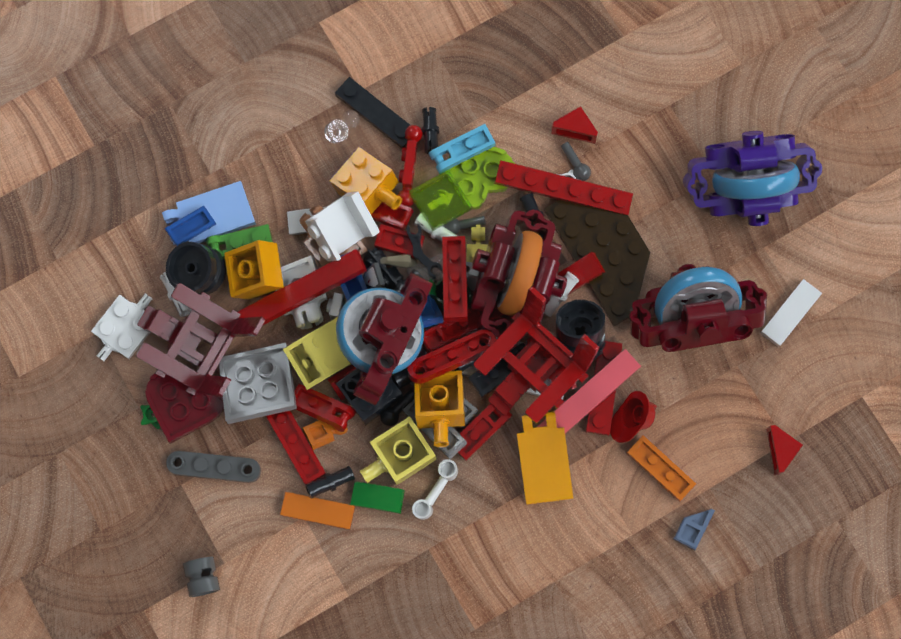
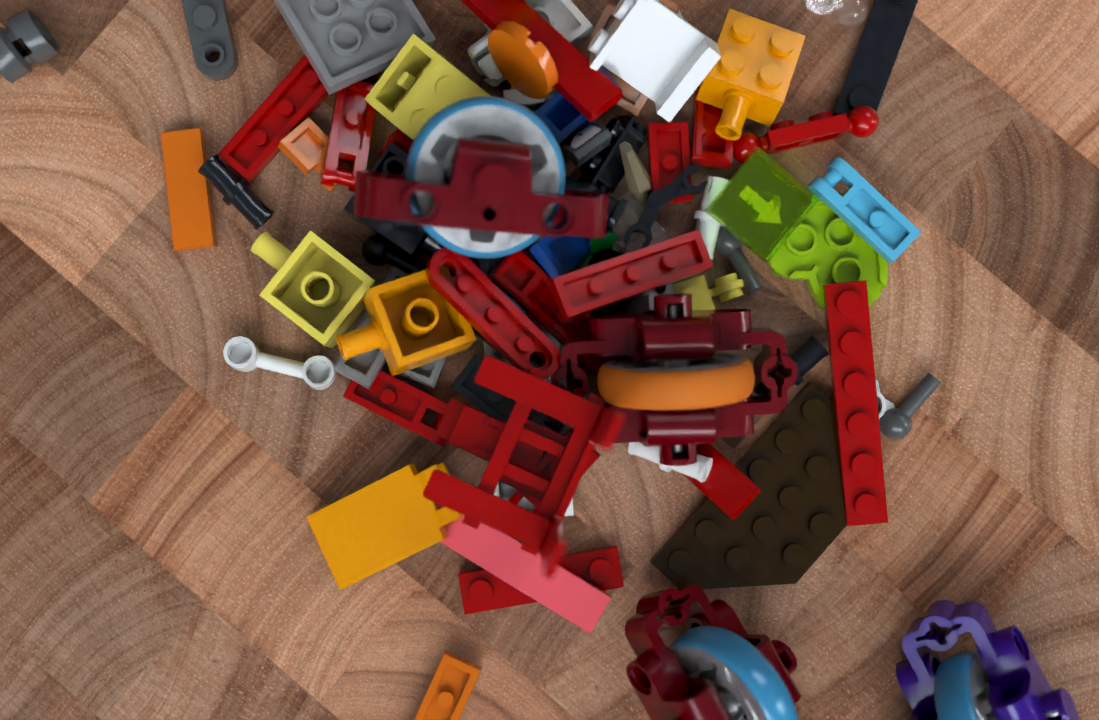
camera: 65 degrees right, 10 degrees up
green slope [350,482,405,514] -> none
black pin [422,107,439,154] -> none
red slope [551,106,598,144] -> none
black wheel [556,300,605,360] -> none
red piece [610,391,657,443] -> none
none -> orange tile [488,21,558,99]

